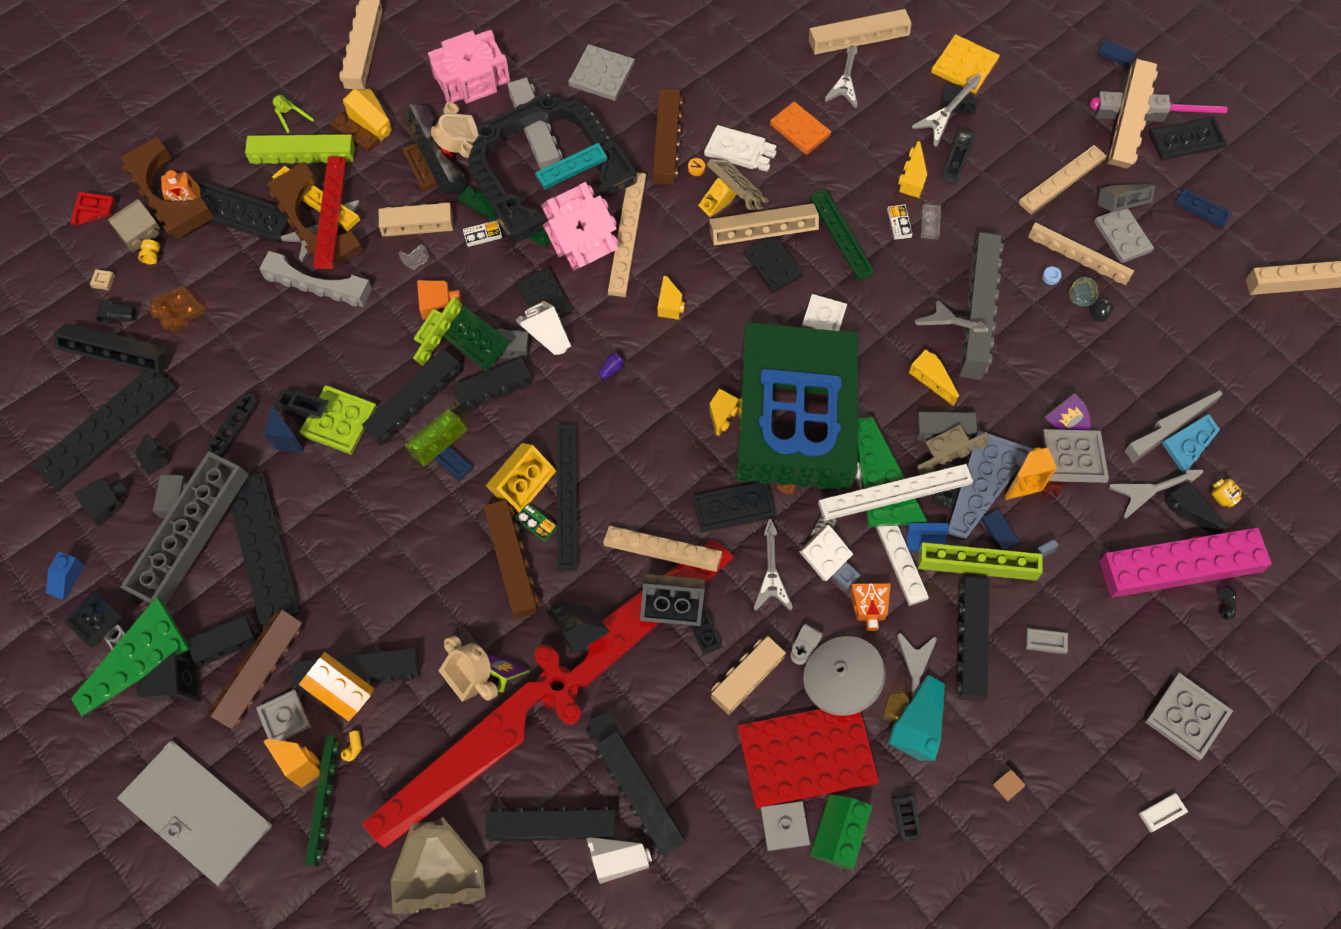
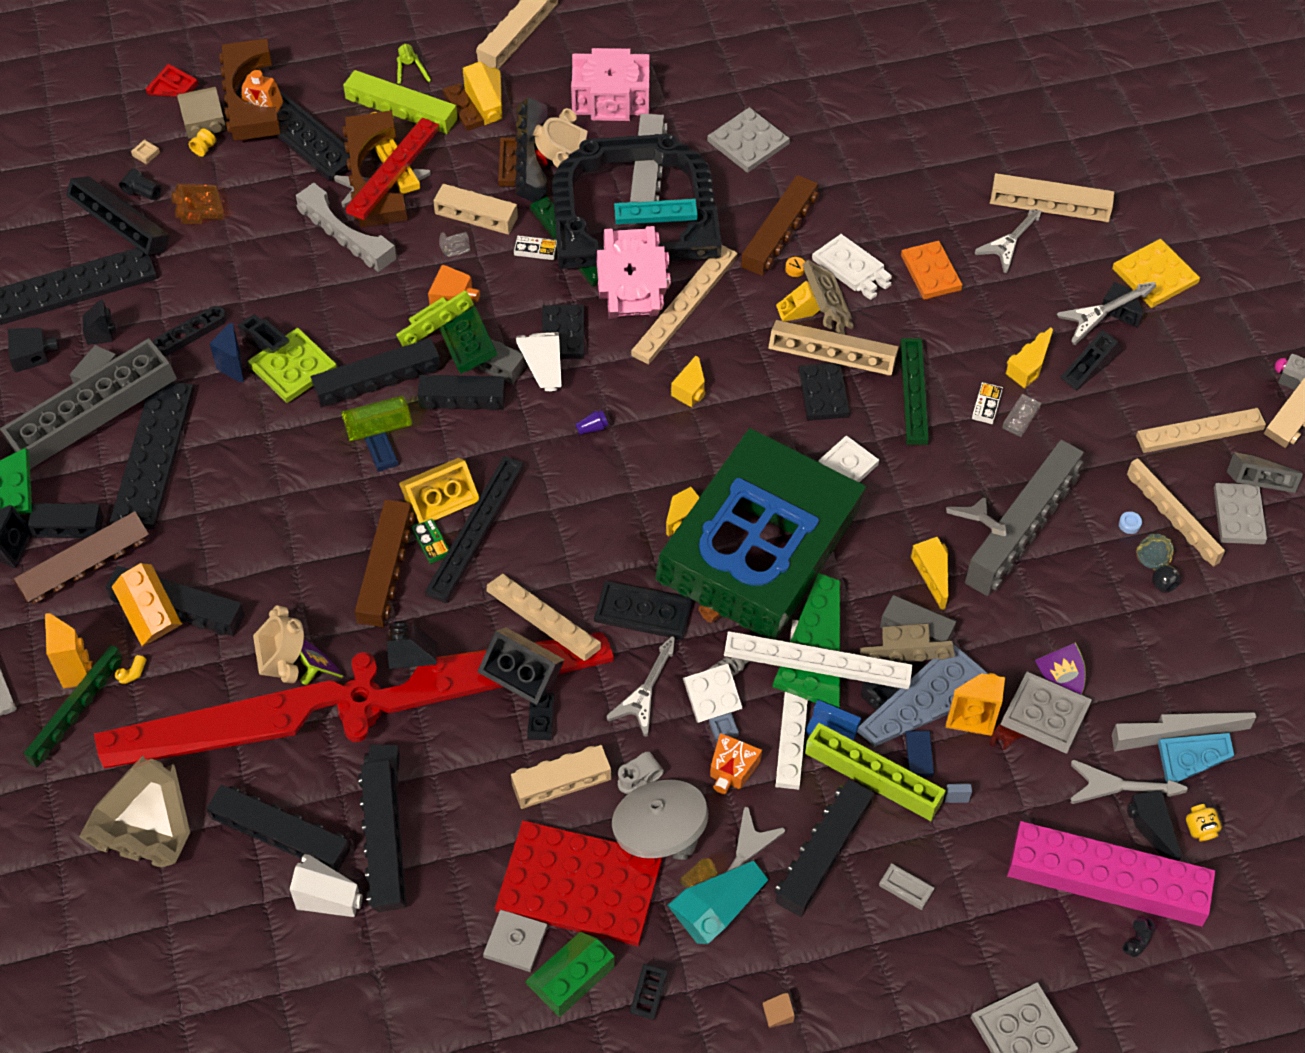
camera: 25 degrees right, 10 degrees down
light grey plate [256,689,311,741] -> none

